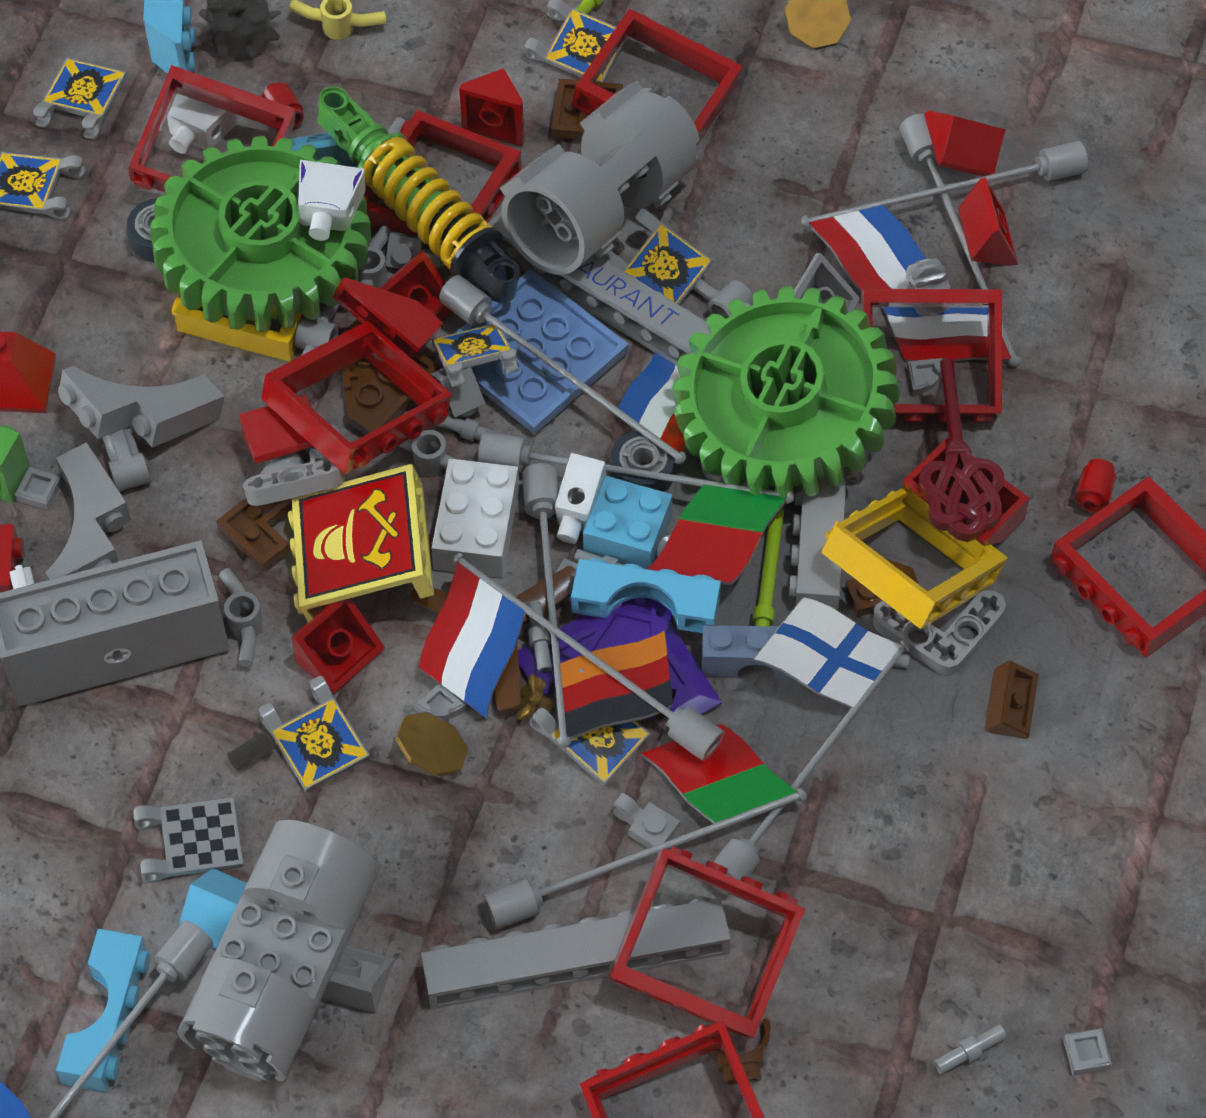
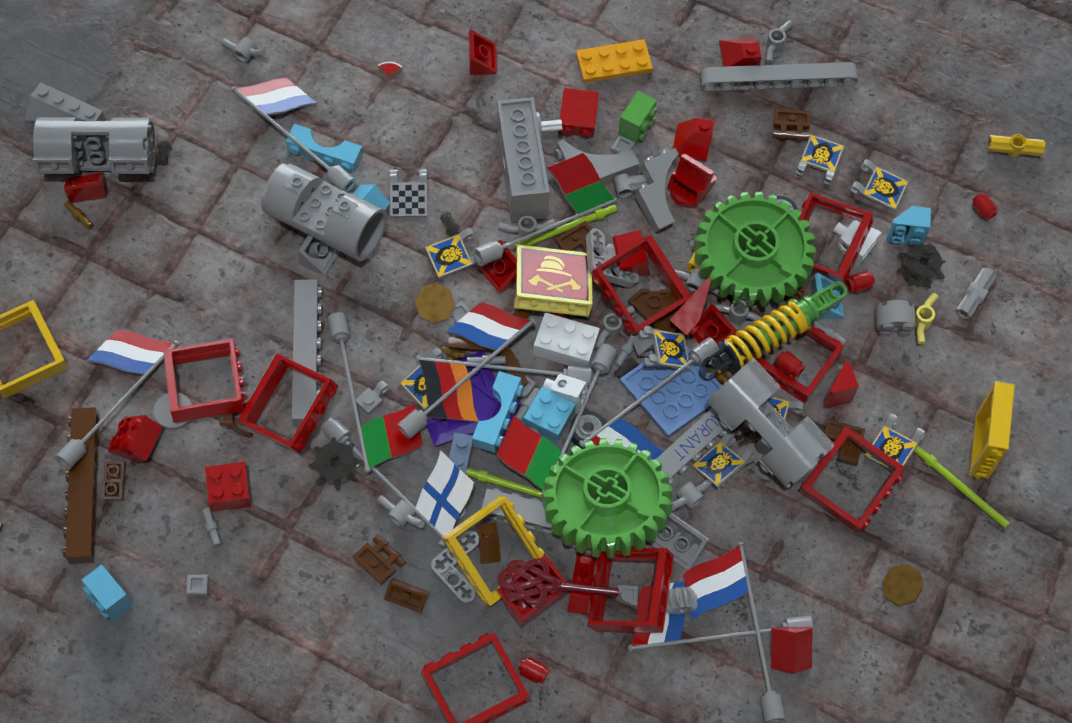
camera: 95 degrees right, 5 degrees up
white torso [298,160,365,241] -> none
red slope [958,177,1018,266] -> none
none -> red brick [205,461,251,512]
none -> clear smoke brick [308,437,363,491]
none -> reddish brown plate [353,535,406,585]
none -> light grey piece [377,495,425,528]
none -> flag [473,153,618,266]
none -> lime bar [514,205,617,250]
none -> red slope [567,553,596,615]
none -> clear smoke pin [614,357,638,380]
none -> red piece [667,154,717,207]
none -> red brick [776,351,805,379]
none -> light grey brick [876,300,916,336]

